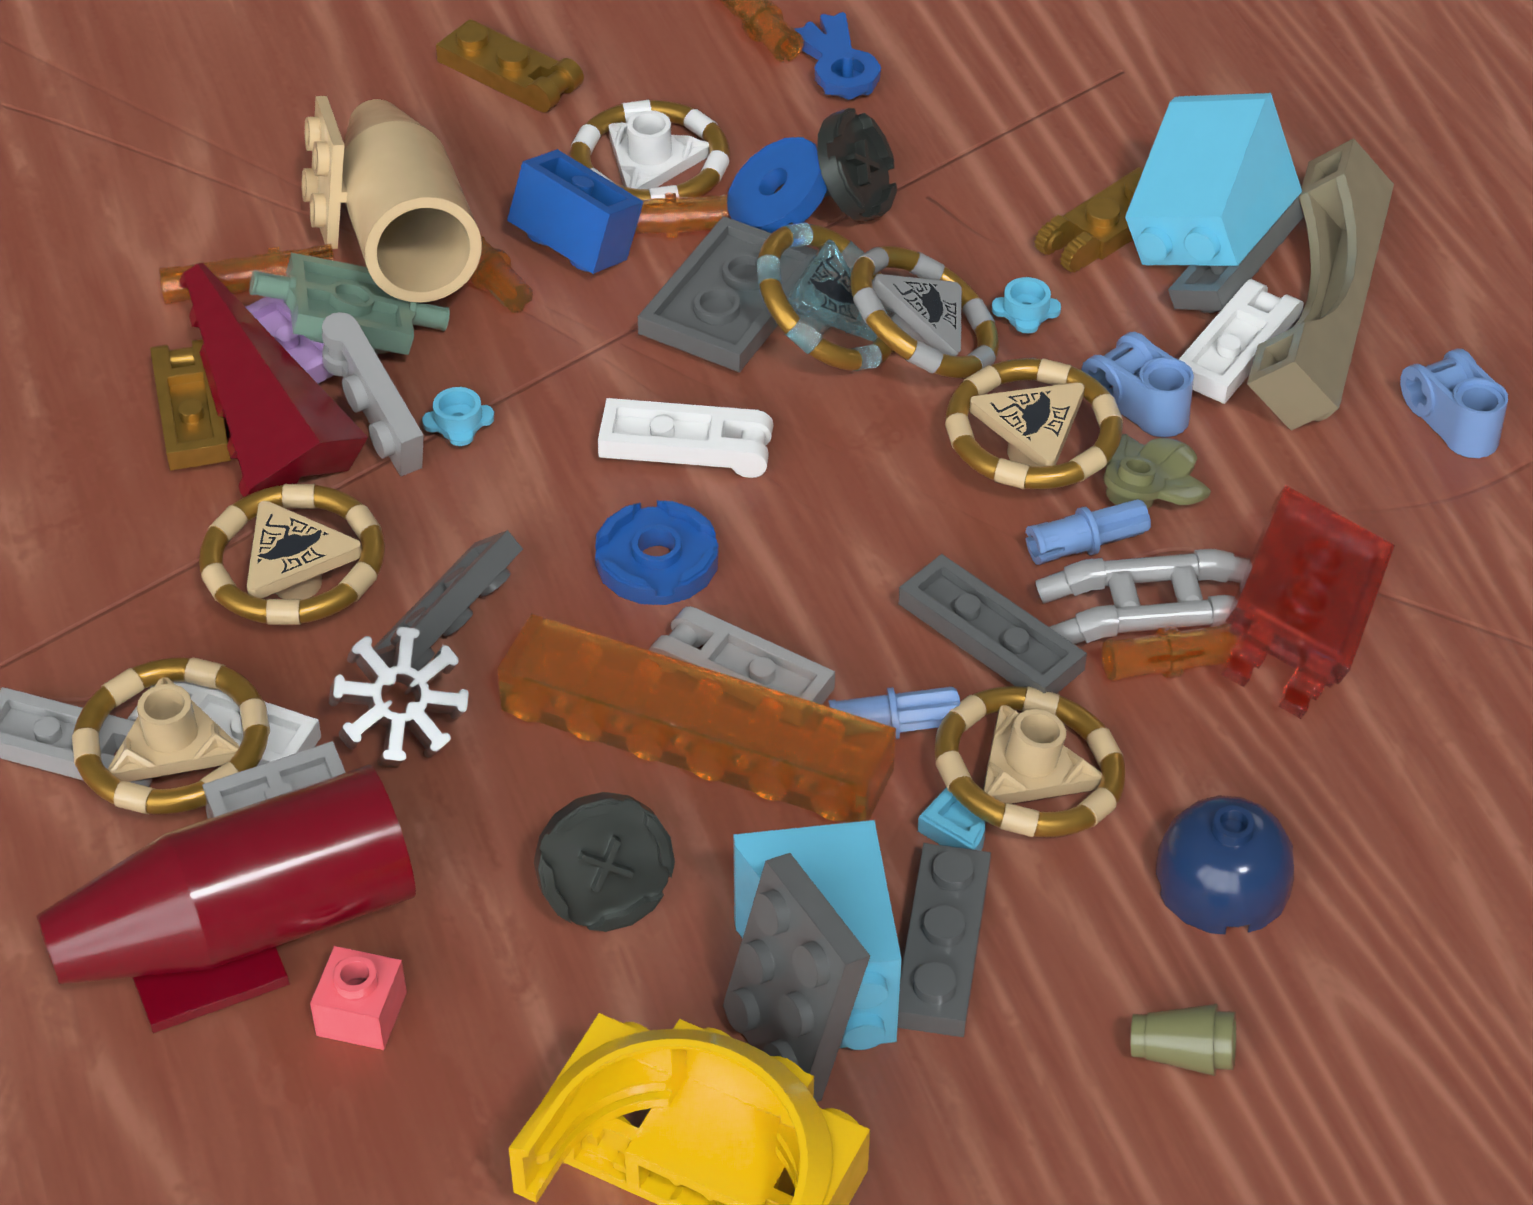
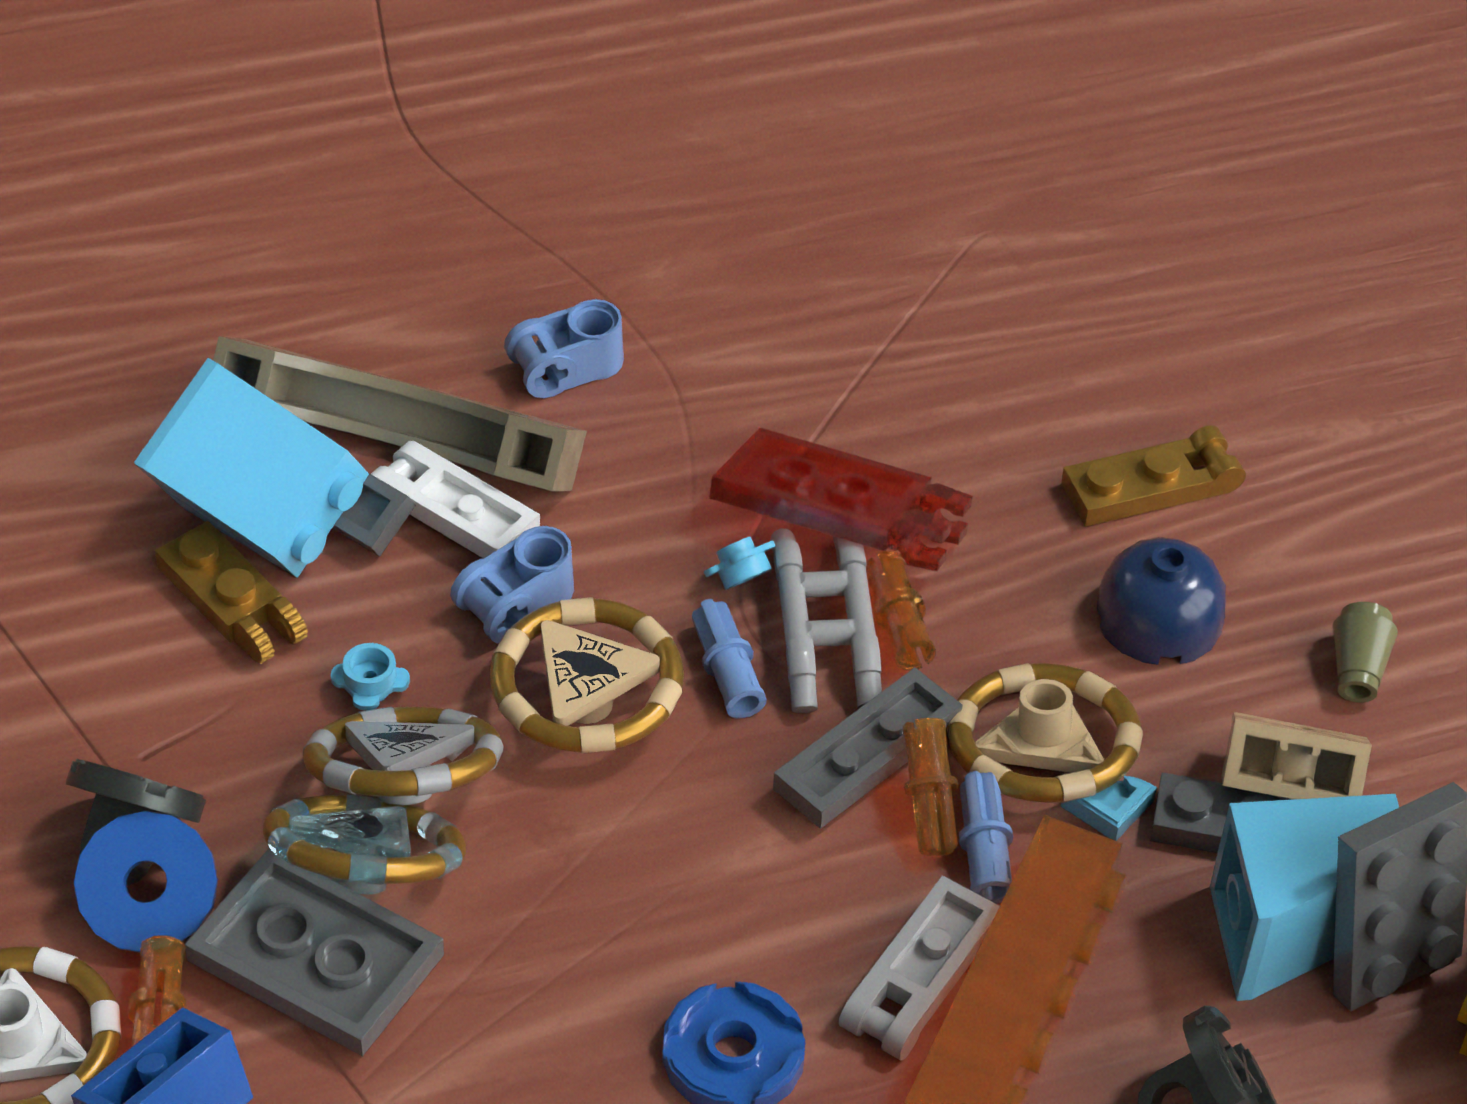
camera: 90 degrees left, 0 degrees up
white plate [598,398,773,478] -> none
olive plate [1103,434,1211,509] -> none
none -> medium azure plate [703,536,776,590]
none -> clear orange axle [902,718,958,856]
none -> pearl gold plate [1061,425,1246,527]
none -> tan brick [1221,712,1372,799]

